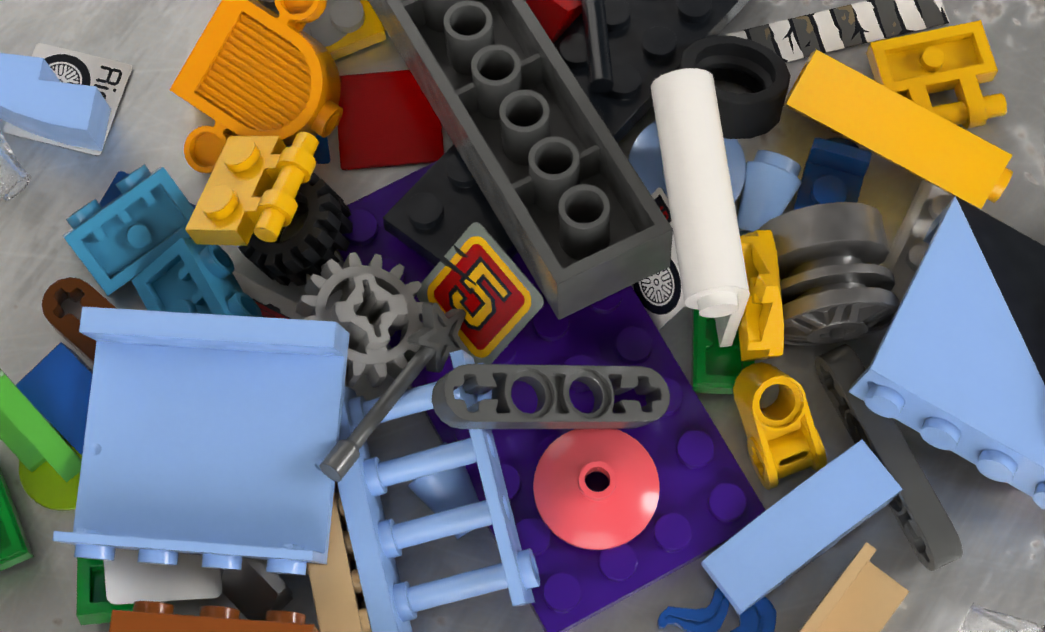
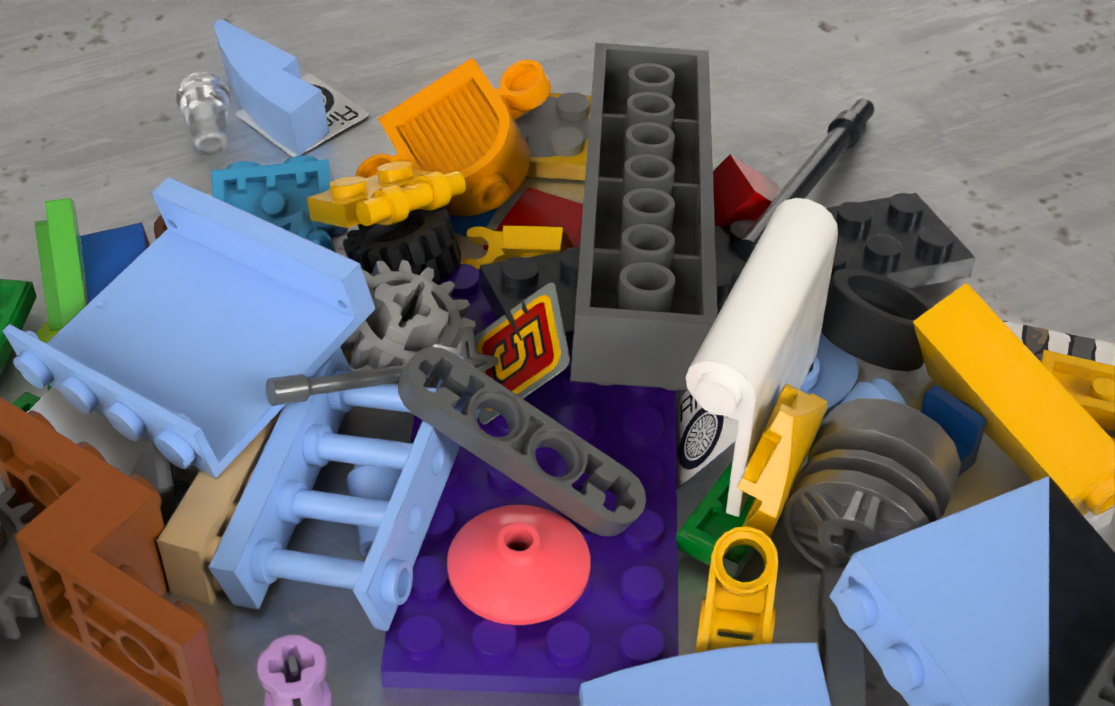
camera: 30 degrees right, 25 degrees down
none -> yellow plate [463,226,574,270]

